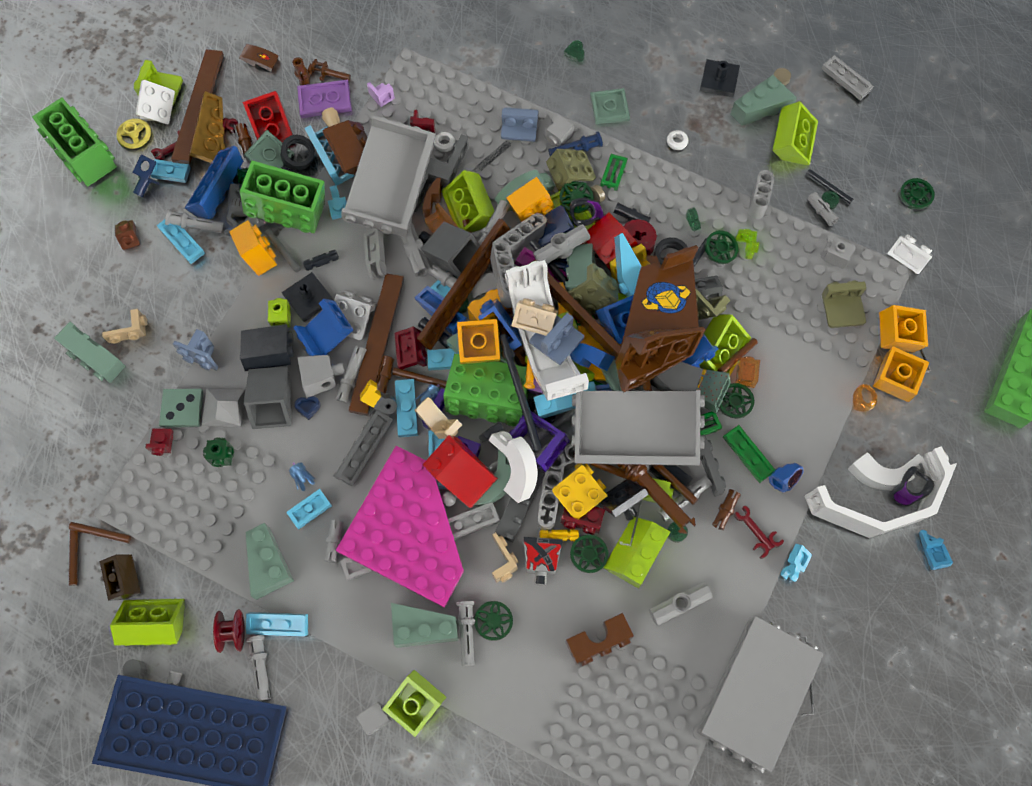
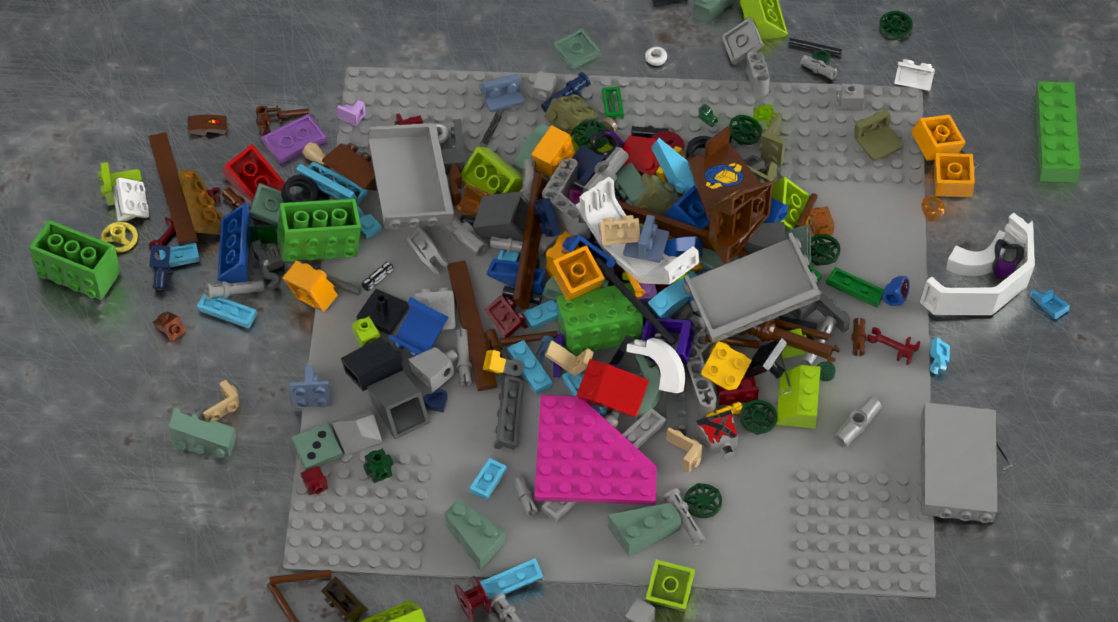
camera: 25 degrees left, 15 degrees down
flat silver piece [289,462,315,491] -> none
clear green tile [564,40,585,62] -> none
reddish brown arch [565,613,634,667] -> none
none -> dark blue plate [533,198,560,237]
none -> light grey tile [721,17,764,65]
none -> olive bracket [759,112,786,167]

